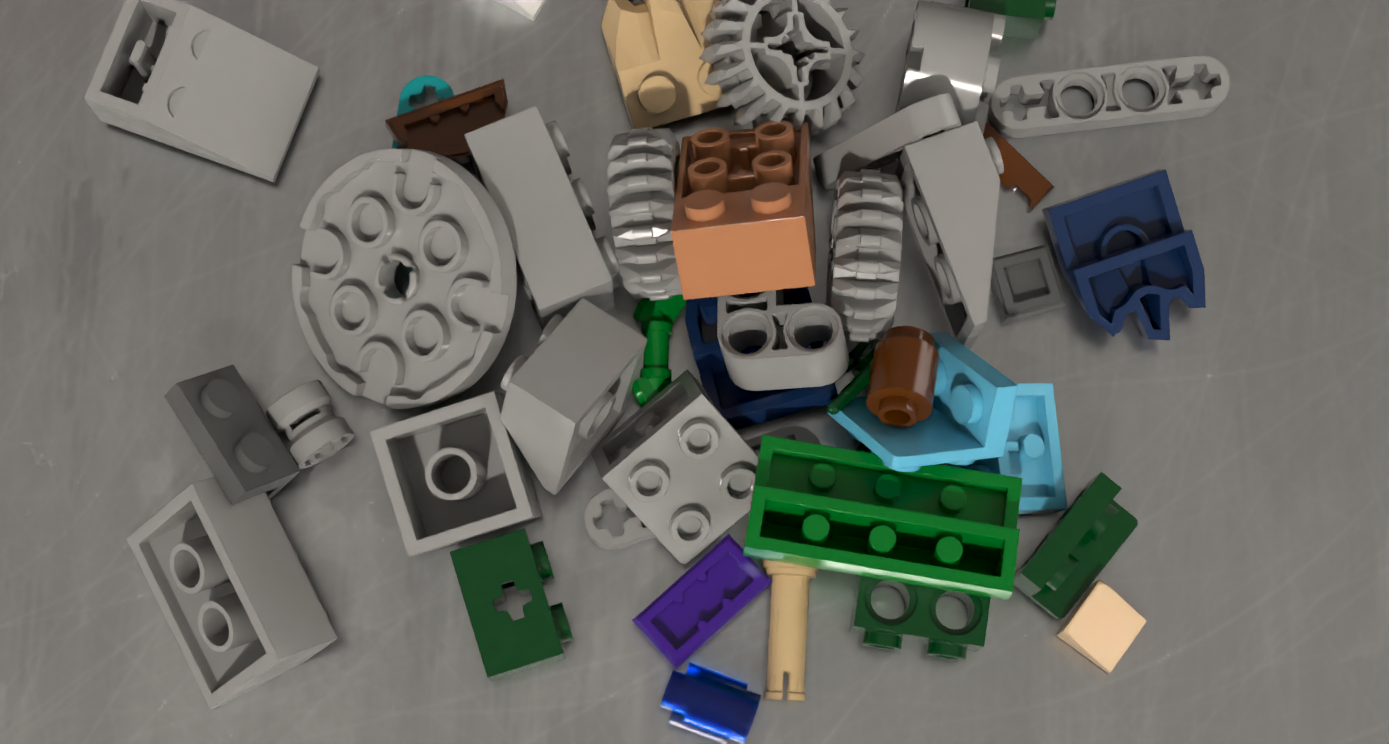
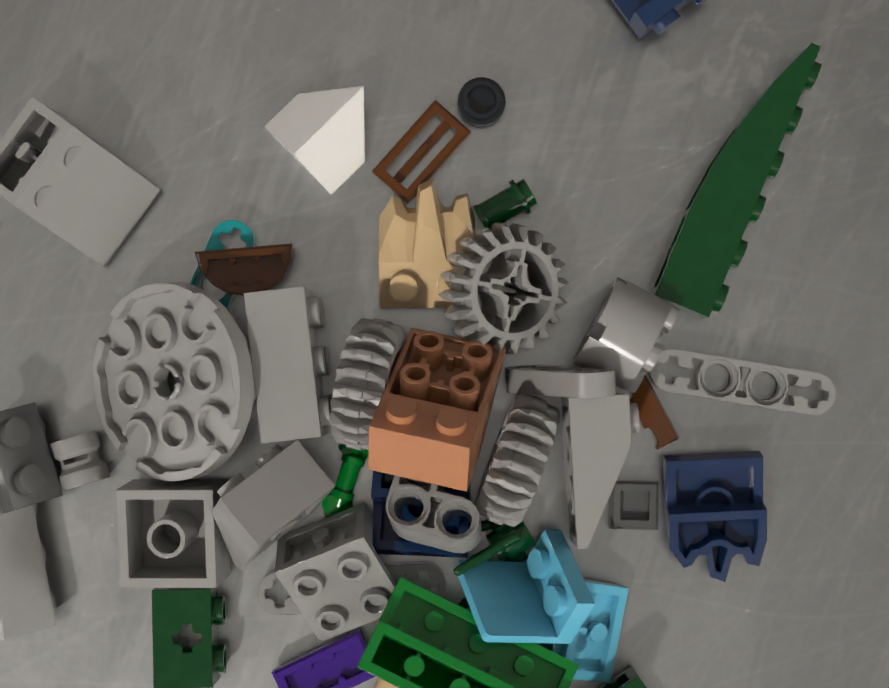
camera: 15 degrees right, 10 degrees up
reddish brown brick [866,326,940,428] -> none

